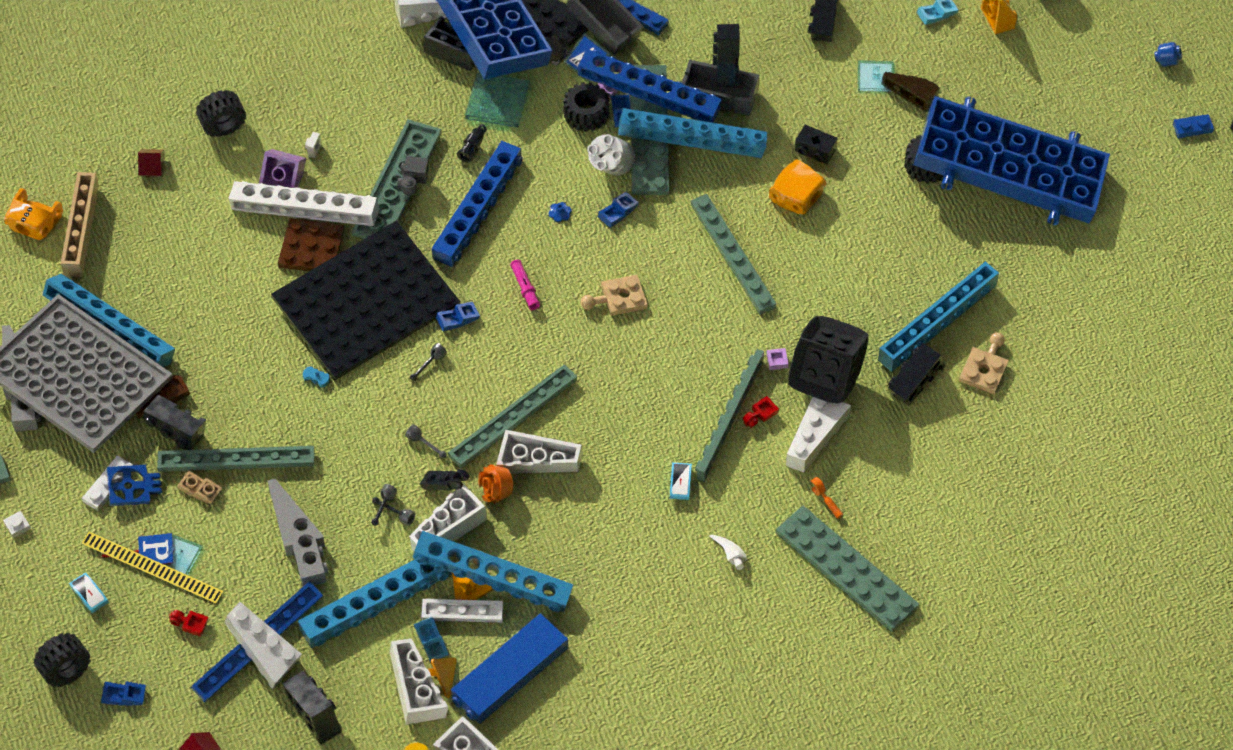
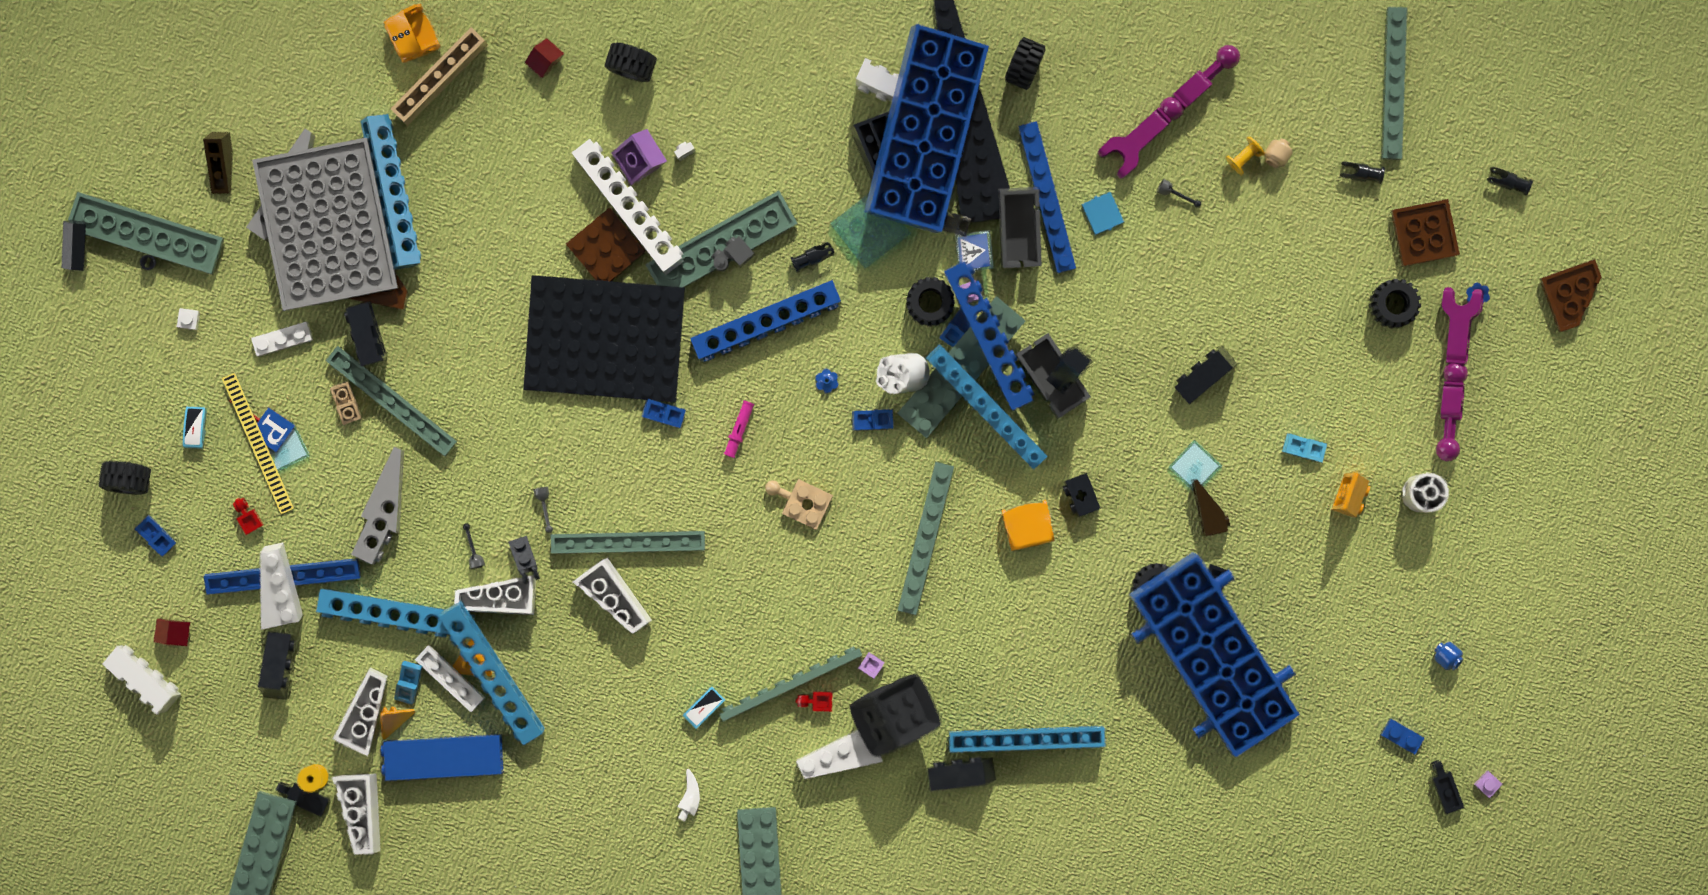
camera: 40 degrees right, 30 degrees up
blue piece [106,465,162,506] -> none
dark azure piece [302,366,330,388] -> none
hinge [371,484,398,526] -> none
hinge [410,343,447,381] -> none
orange cone [478,464,513,503] -> none
orange piece [811,477,843,519] -> none
tan plate [959,332,1009,394] -> none

